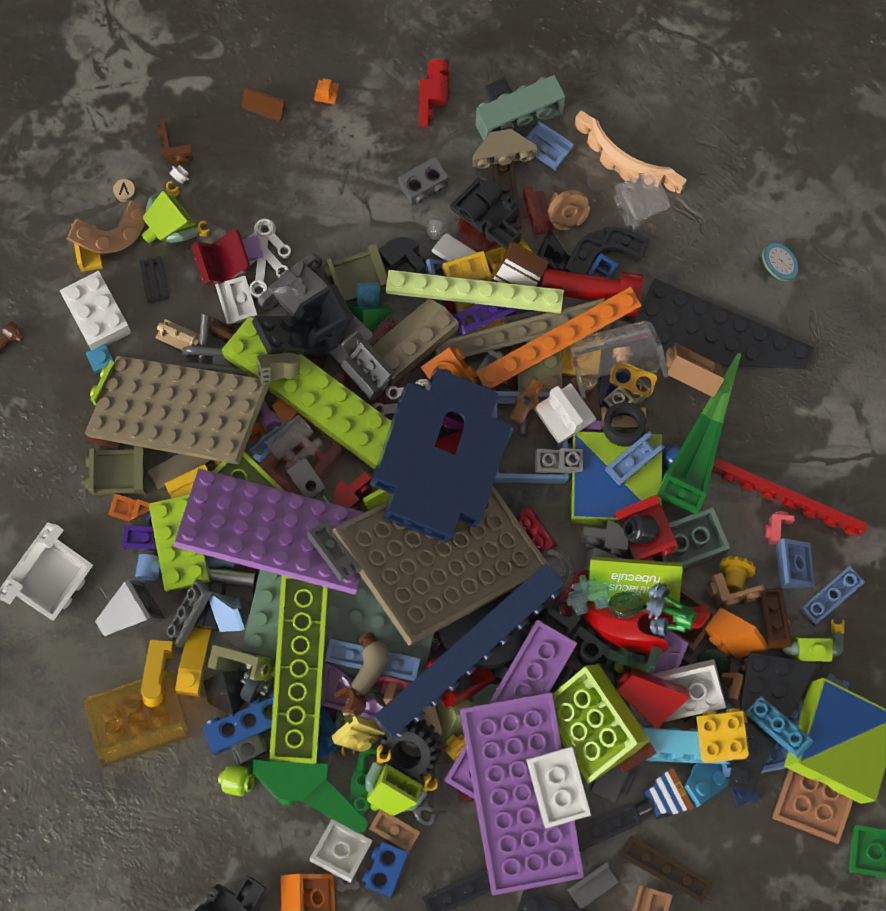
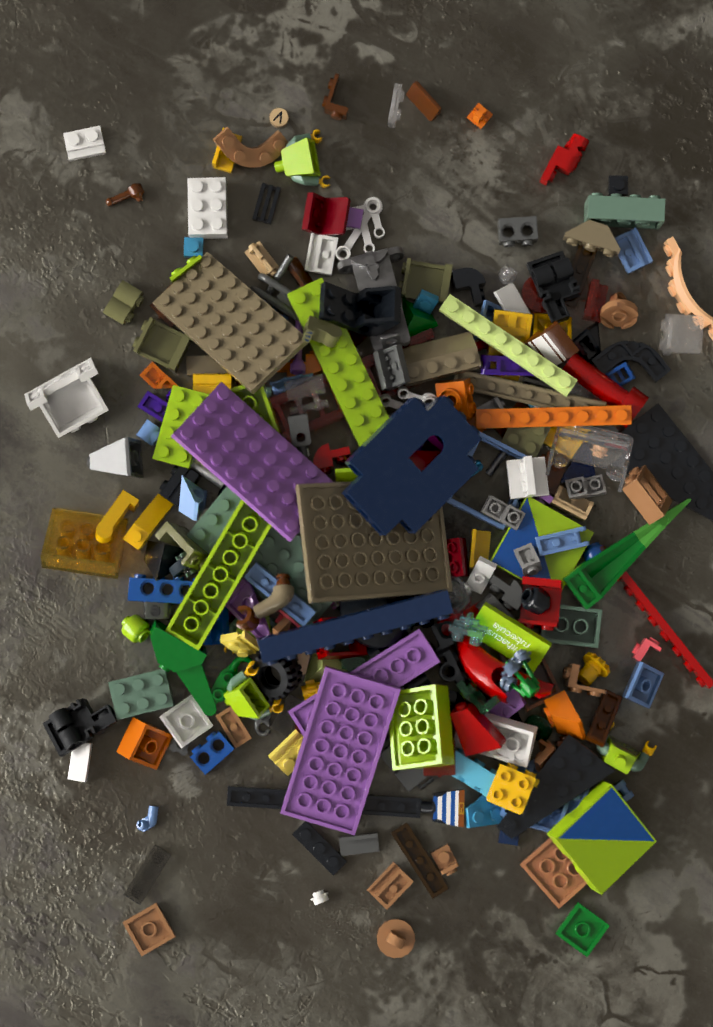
camera: 30 degrees right, 10 degrees up
dark grey tile [166,579,212,648] -> none
white plate [169,165,189,184] -> none
dark grey hinge [307,522,361,581] -> none
clear orange axle [509,378,544,424] -> none
white plate [526,746,591,828] -> none
black tyre [603,402,646,447] -> none
clear green piece [608,591,643,618] -> none
yellow piece [610,361,657,398] -> none
dark azure tile [745,696,814,759] -> none
medium blue tile [799,566,865,626] -> none
none -> olive brick [103,280,144,326]
none -> sand green brick [108,669,175,720]
none -> light yellow plate [268,729,303,776]
none -> clear plate [388,83,405,128]
none -> medium nougat bracket [431,844,459,876]
none -> white plate [465,556,497,595]
none -> yellow panel [468,529,491,569]
none -> light grey bracket [513,543,542,576]

